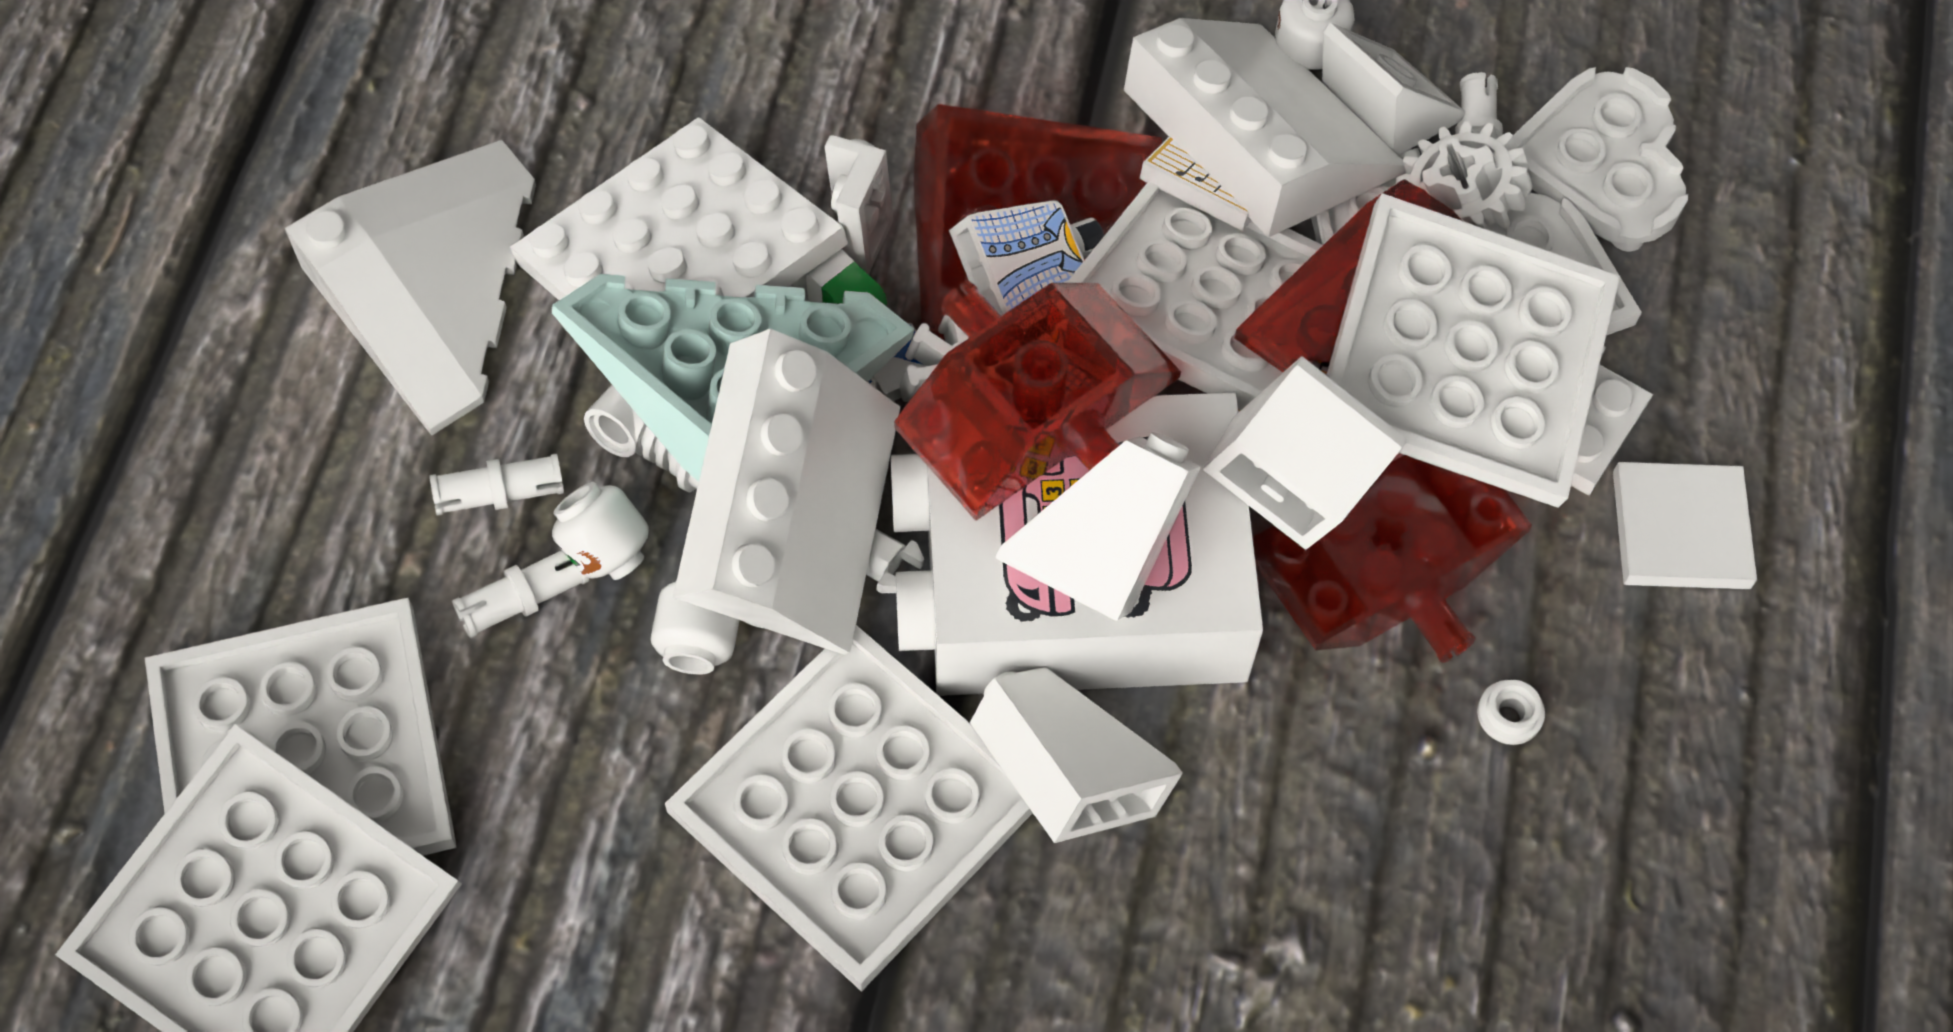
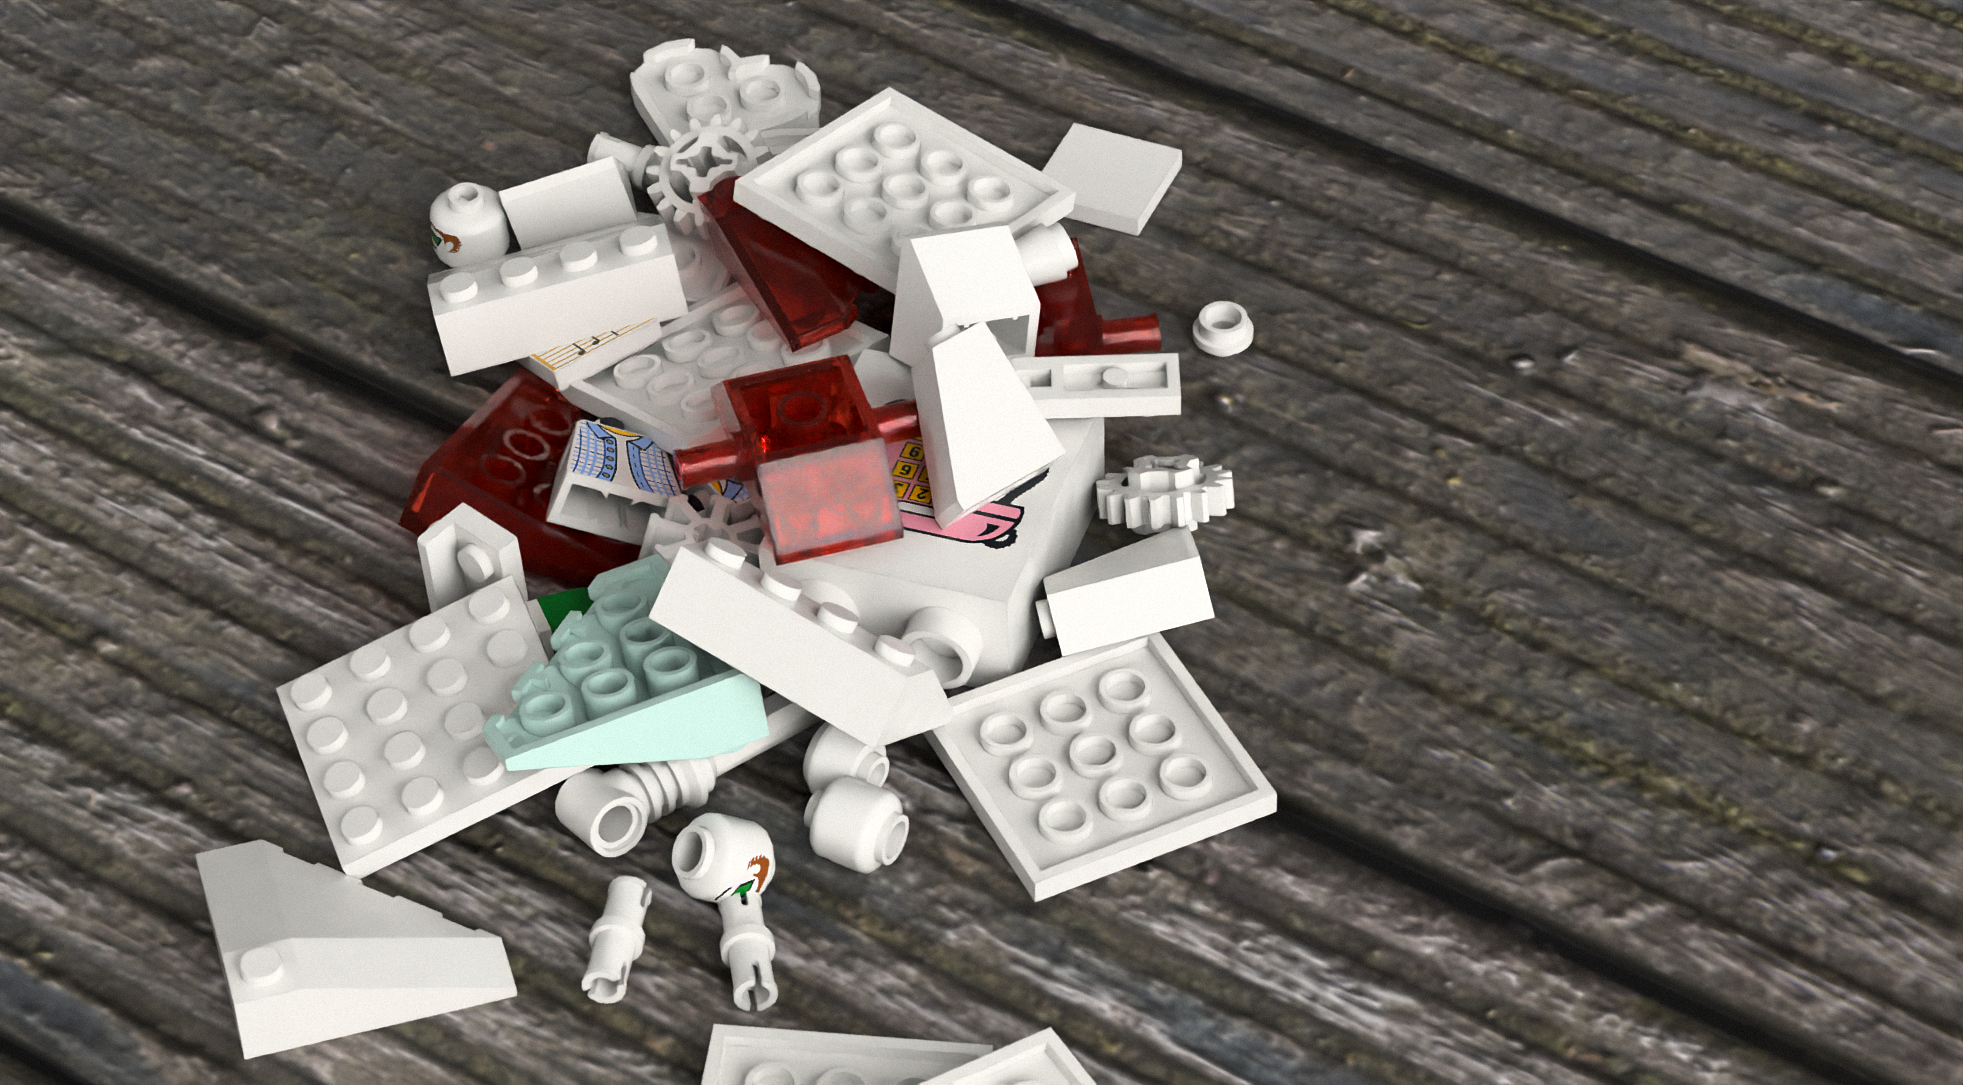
camera: 65 degrees left, 20 degrees down
none -> white plate [1009,353,1181,419]
none -> white cone [1015,222,1078,287]
none -> white gear [1096,454,1235,535]

